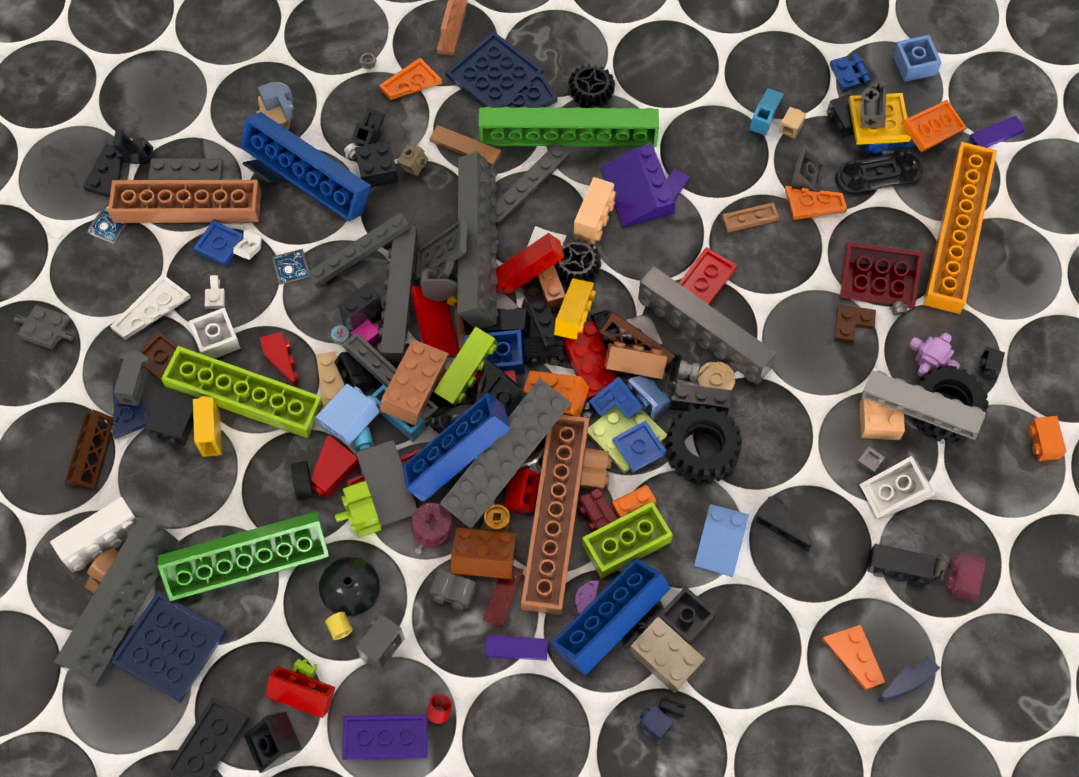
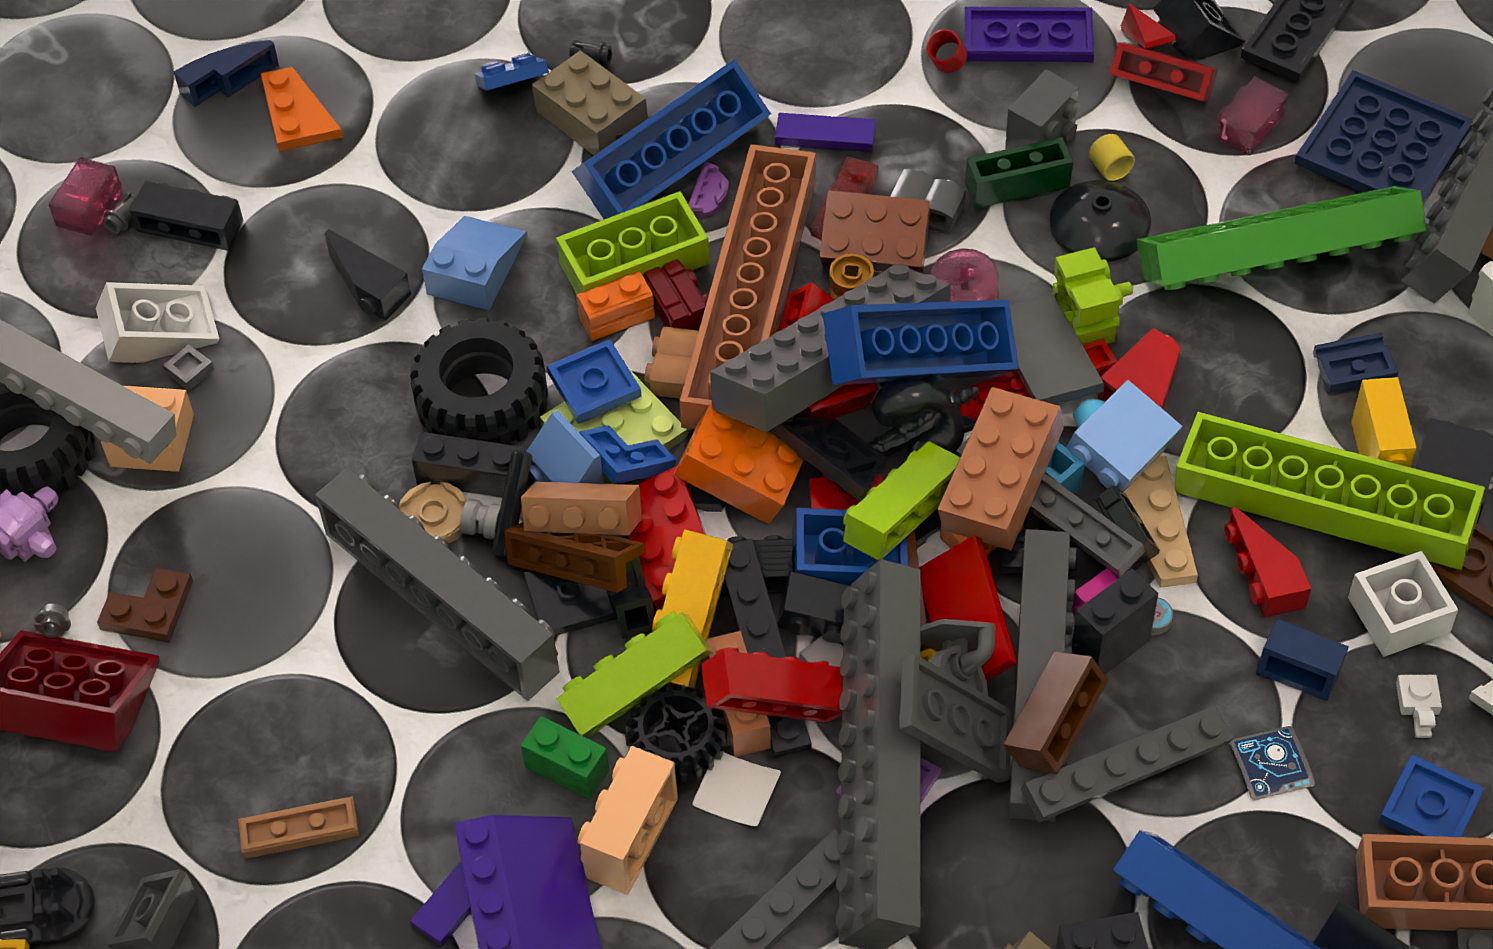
camera: 175 degrees left, 10 degrees down
white bracket [233,228,262,260] -> none
black tyre [291,461,313,500] -> none
lime tile [292,659,317,679] -> none
dark blue brick [640,705,674,742] -> none
black brick [658,586,717,645] -> none
plate [679,247,737,305] -> none
orange wing [785,186,847,220] -> none
none -> blue plate [474,53,549,90]
none -> green brick [521,716,610,800]
none -> lime brick [556,612,713,738]
none -> dark green brick [965,137,1073,208]
none -> reddish brown brick [1003,651,1108,774]
none -> red slope [1120,4,1176,49]
none -> clear pink brick [1216,77,1289,156]
none -> dark blue brick [1256,619,1349,701]
none -> dark blue plate [1313,333,1399,393]

